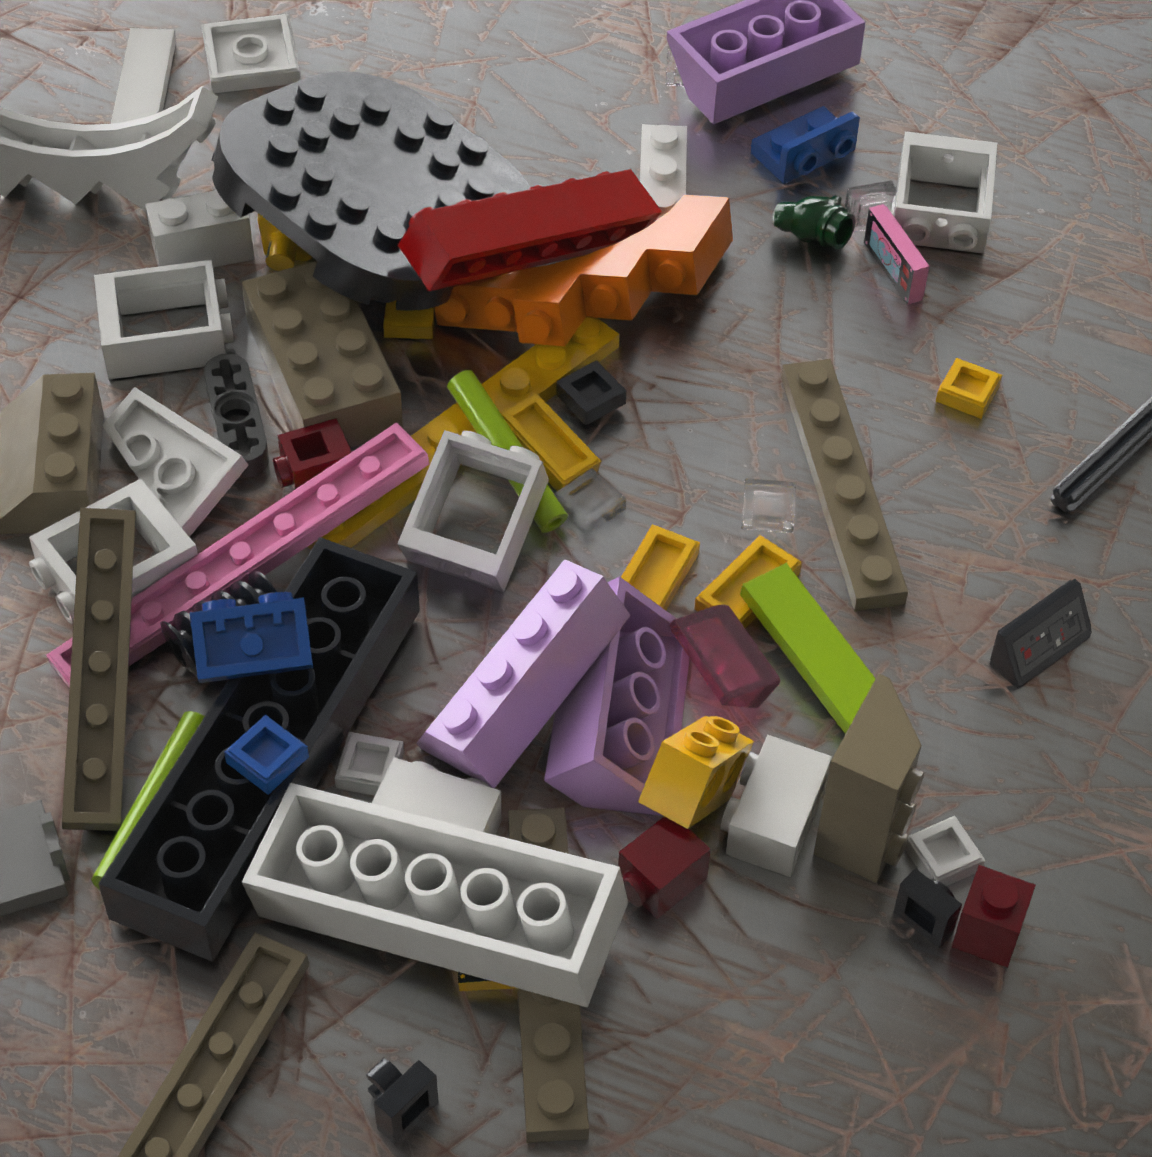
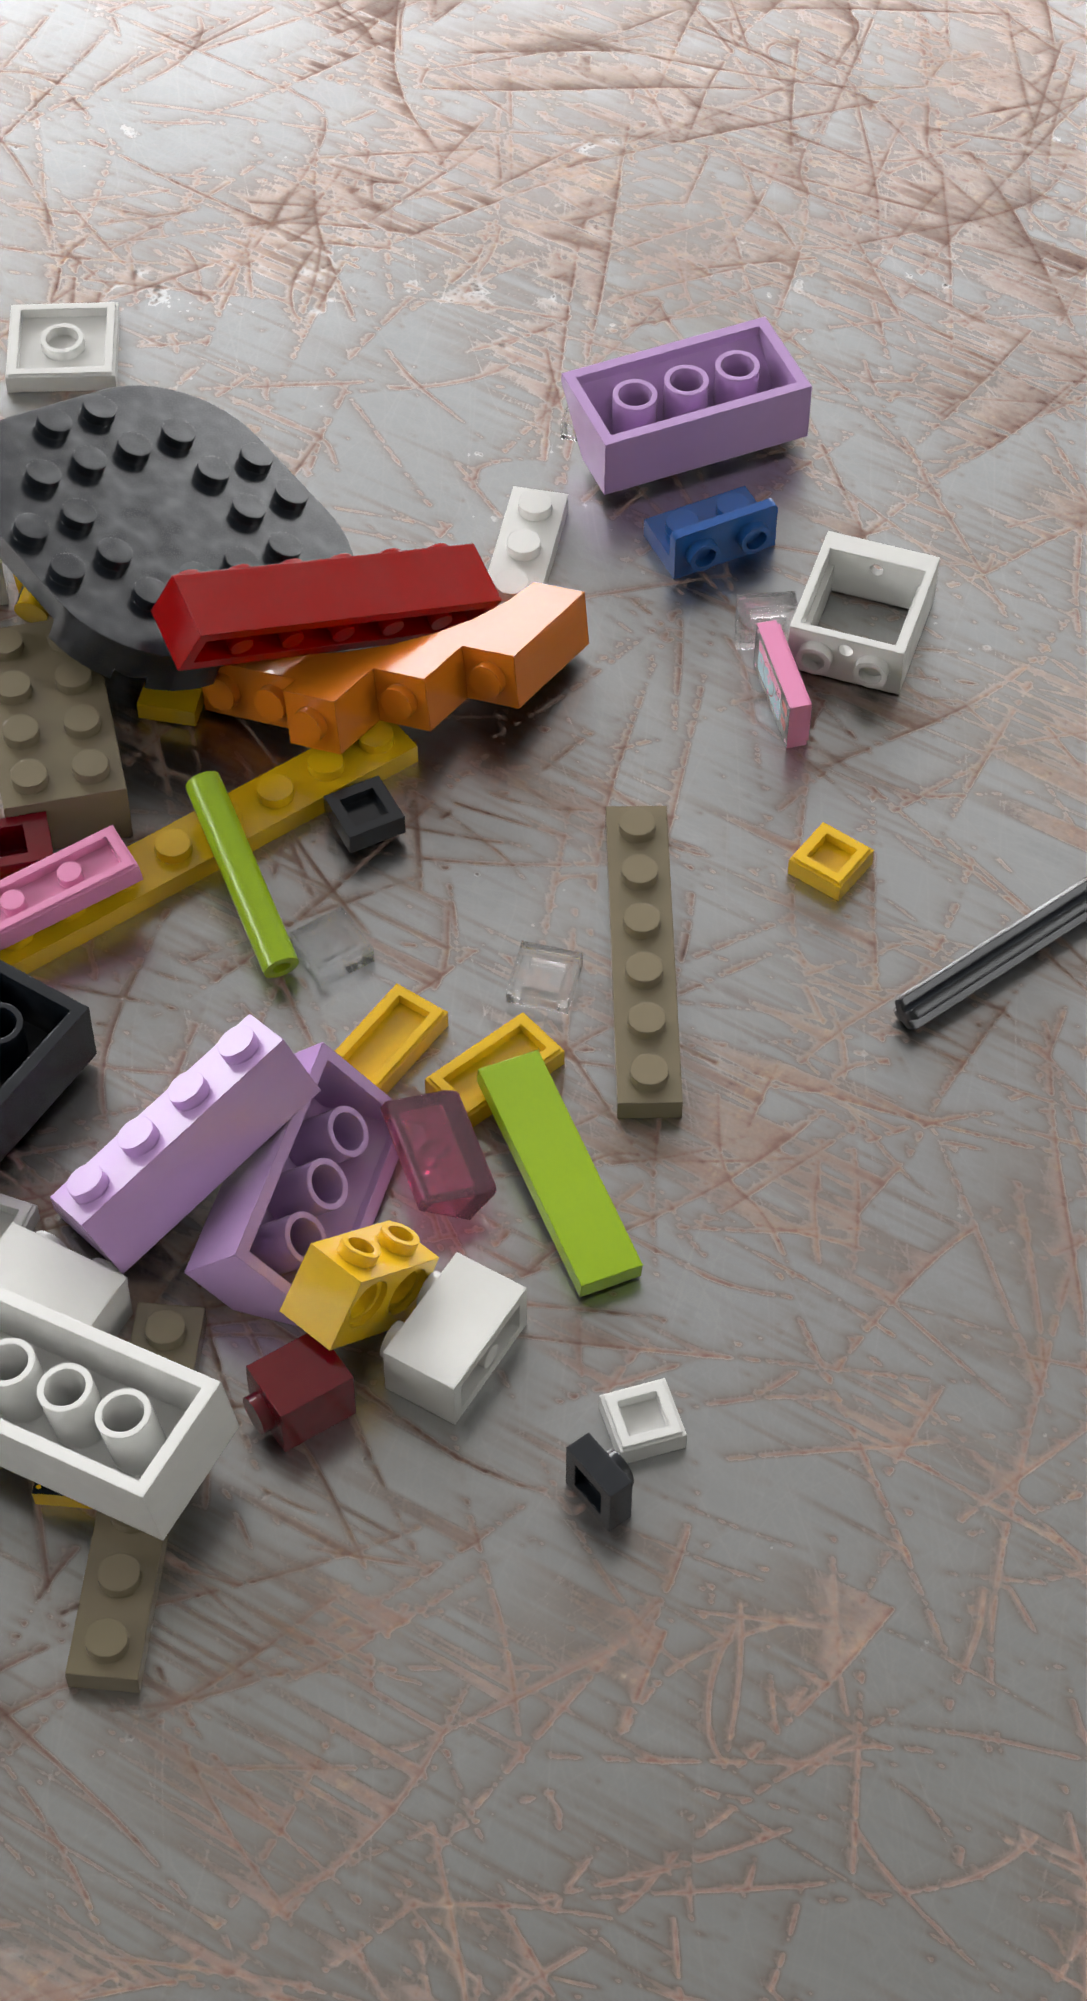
camera: 10 degrees right, 0 degrees up
white window [397,430,549,592] -> none
yellow tile [501,392,602,495] -> none
dark green animal [772,195,856,249] -> none
dark tan slope [813,674,925,883] -> none
dark red brick [951,865,1036,968] -> none
slope [990,579,1092,688] -> none

